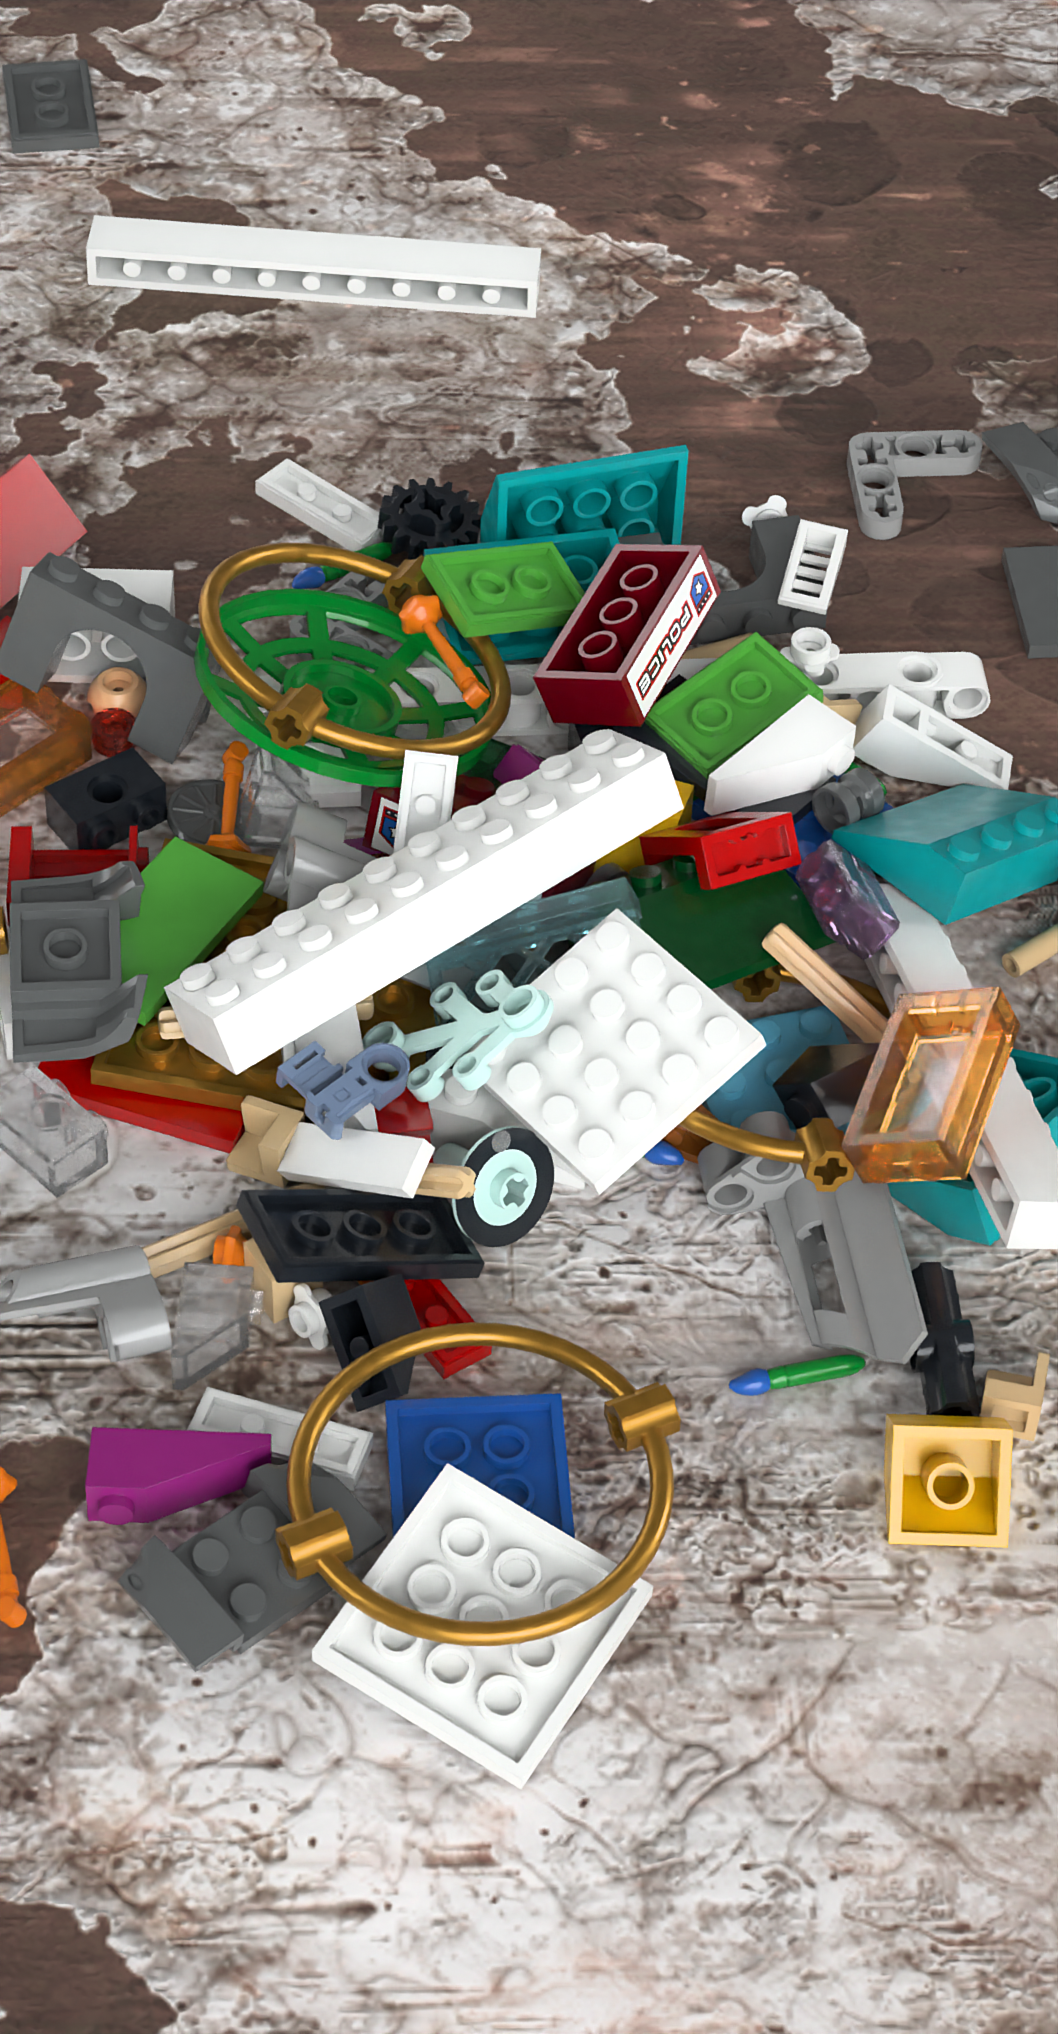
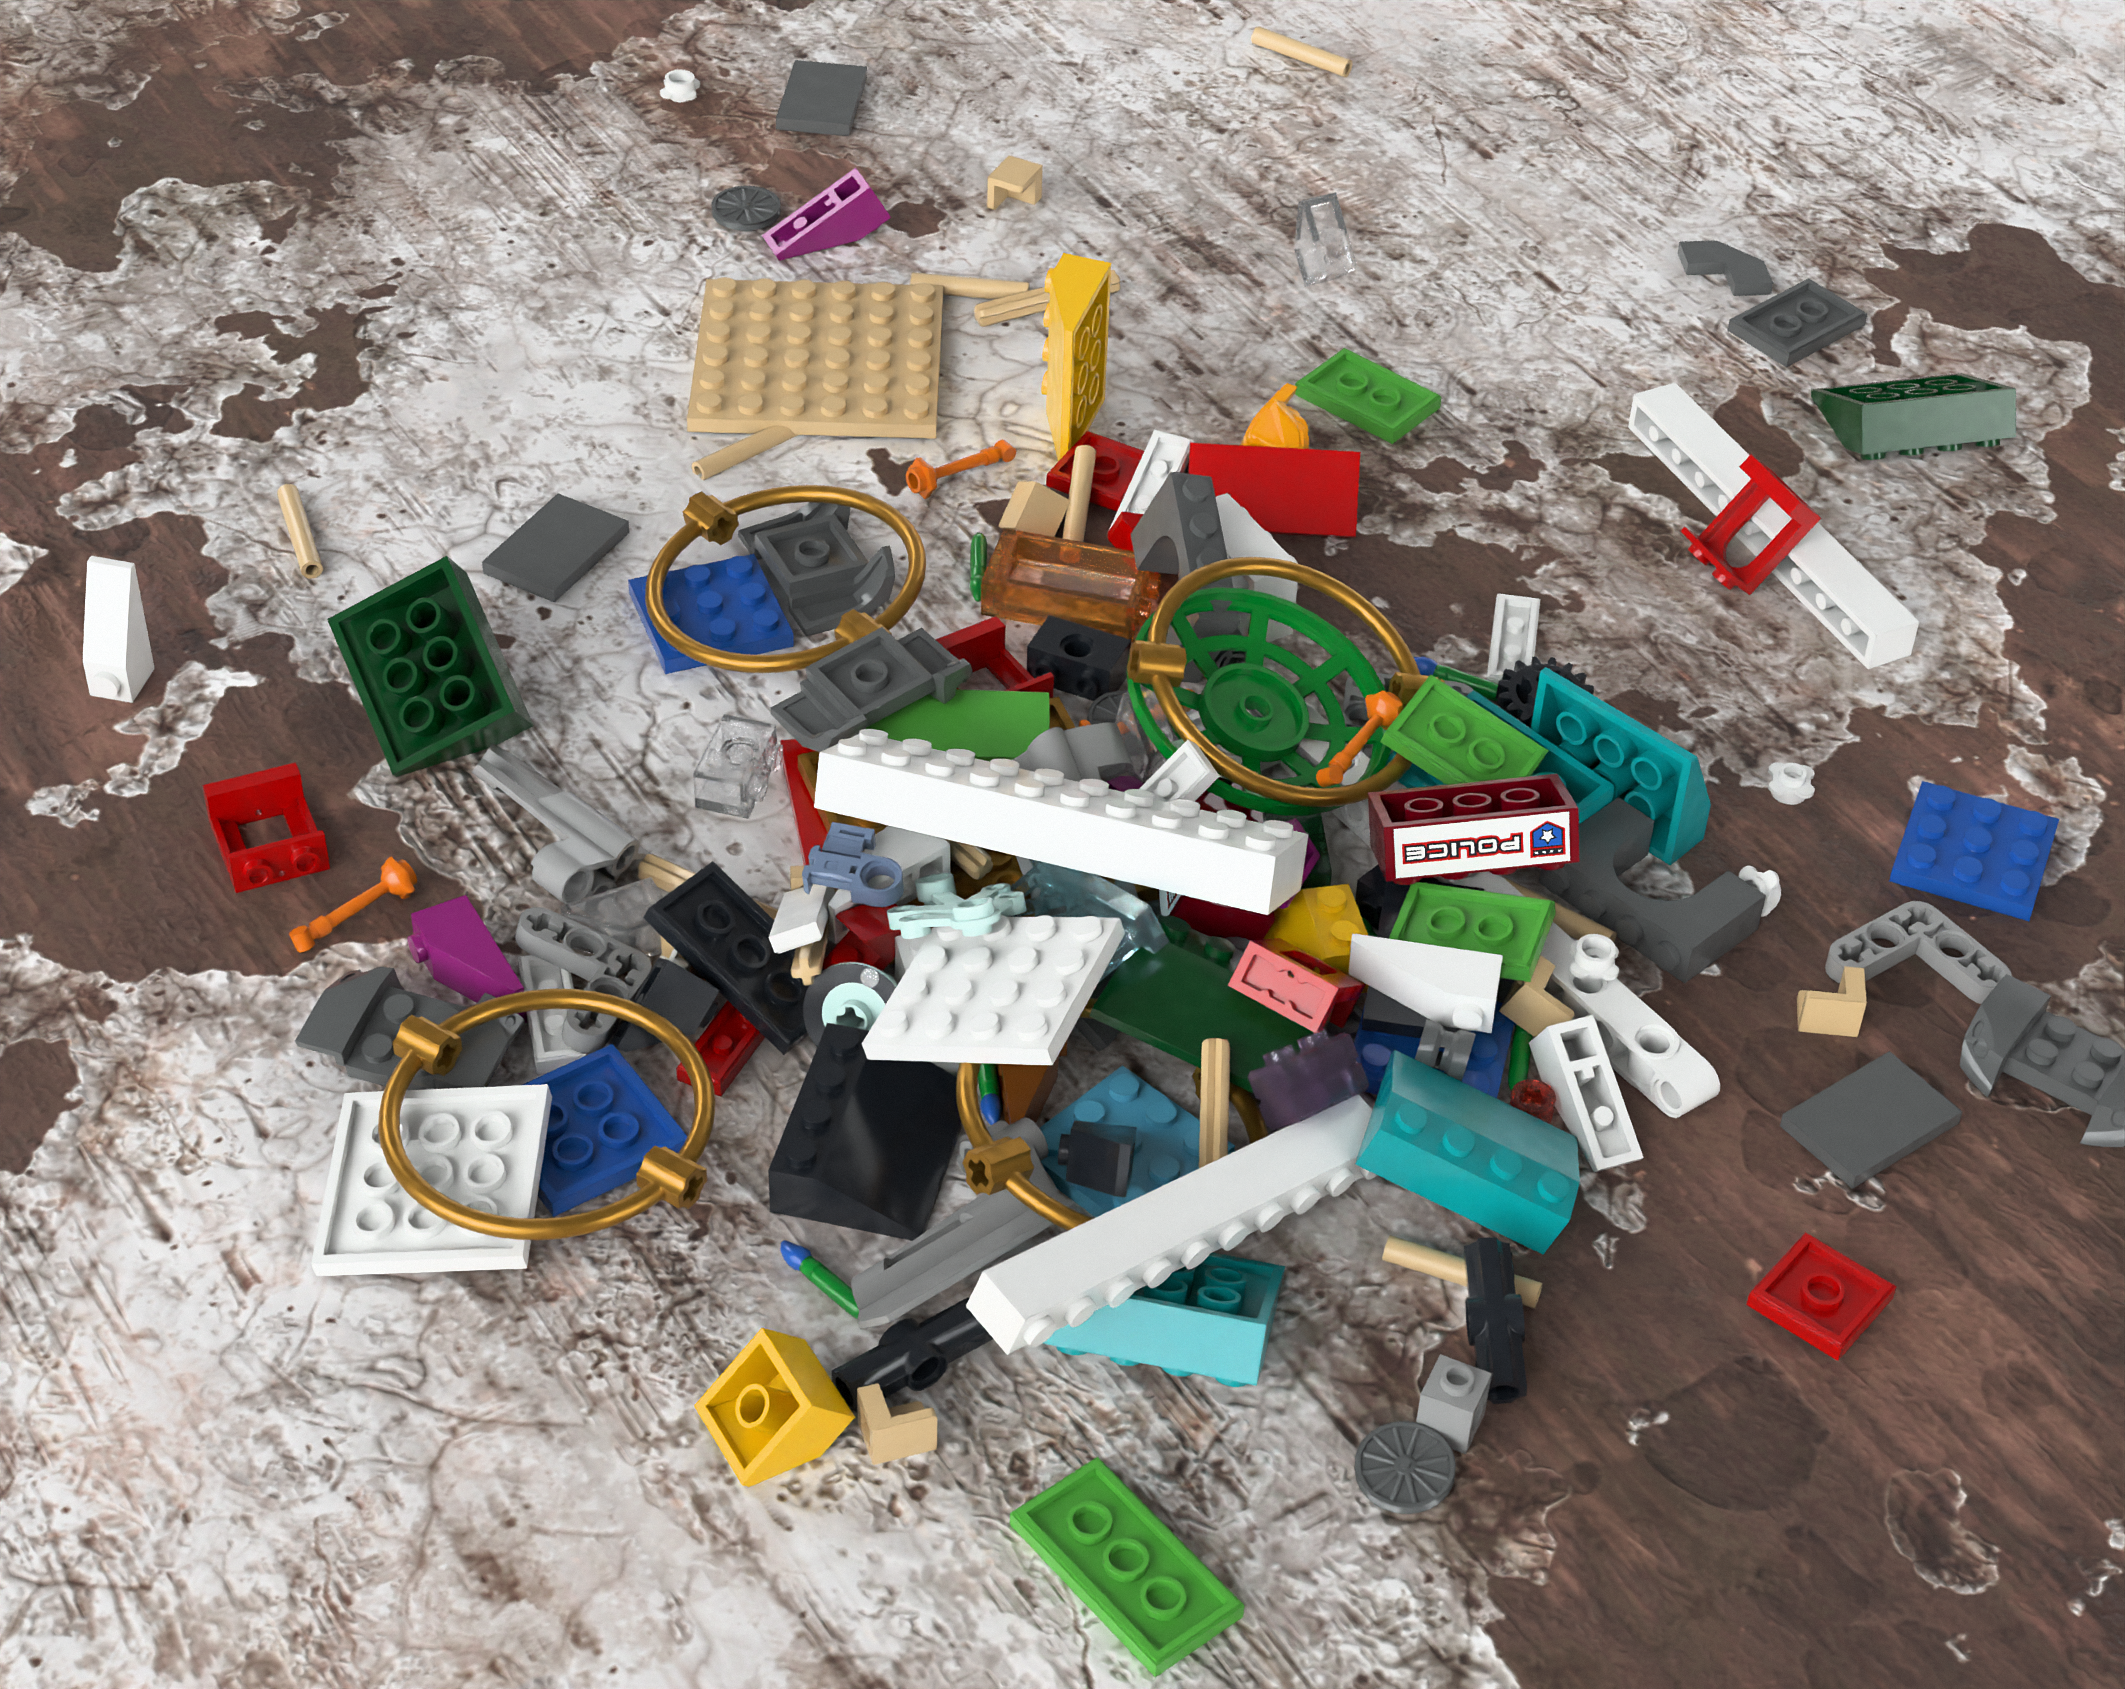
camera: 60 degrees right, 5 degrees down
white slope [778,519,848,615] -> none
clear orange window [841,986,1020,1184] -> none
none -> light grey beam [515,907,652,1054]
none -> black slope [768,1022,962,1241]
none -> clear red bush [1509,1079,1556,1124]
none -> red panel [1681,454,1821,595]
none -> white plate [1768,762,1815,805]
none -> tan panel [1797,966,1867,1037]
none -> slope [1811,373,2016,460]
none -> blue plate [1889,781,2059,921]

